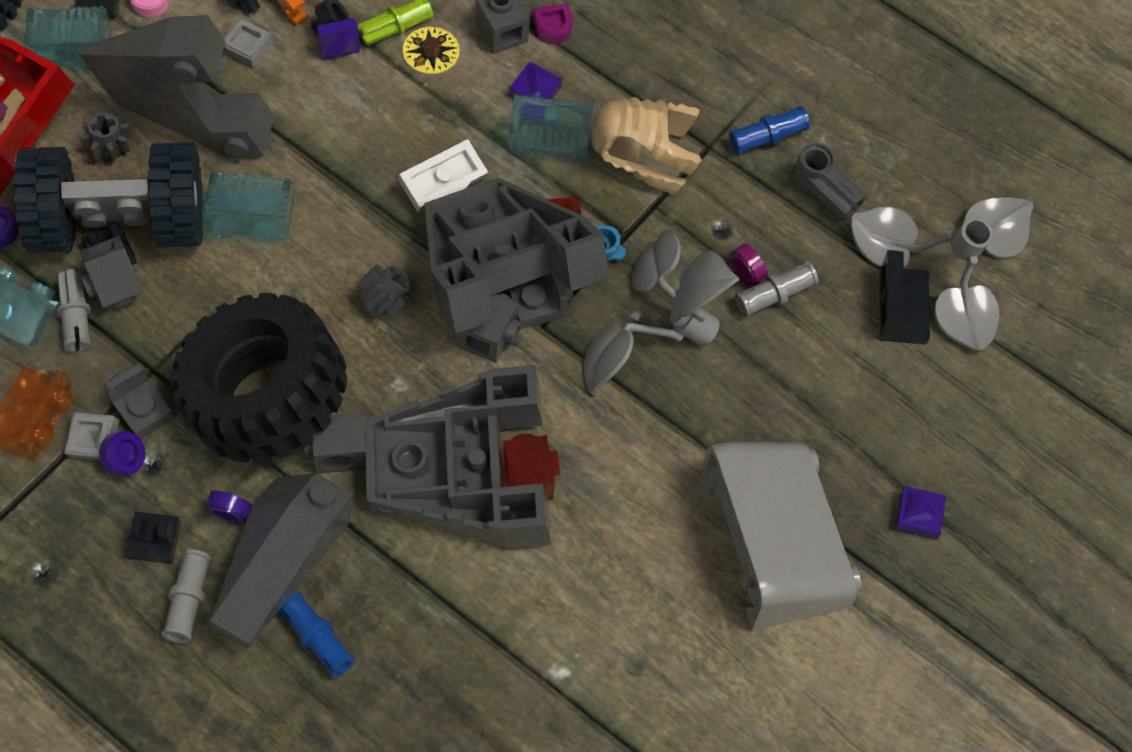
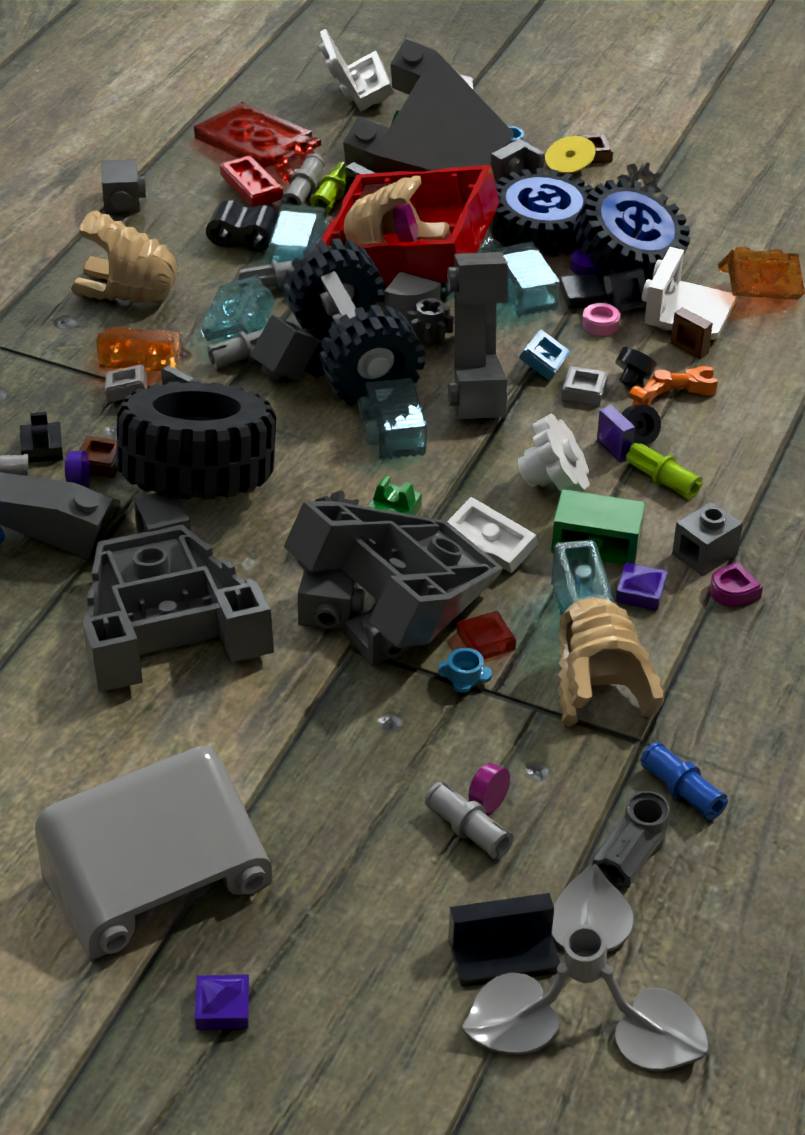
camera: 80 degrees right, 20 degrees down
dark purple tile [99,431,145,476] -> none
piece [402,27,460,74] -> none
clear red brick [503,434,560,500] -> none
light grey plant [583,230,739,397] -> none
none -> reddish brown tile [79,436,118,478]
none -> green tile [367,476,422,515]
none -> light grey brick [384,272,441,319]
none -> white plant [518,414,590,492]
none -> brick [551,489,645,565]

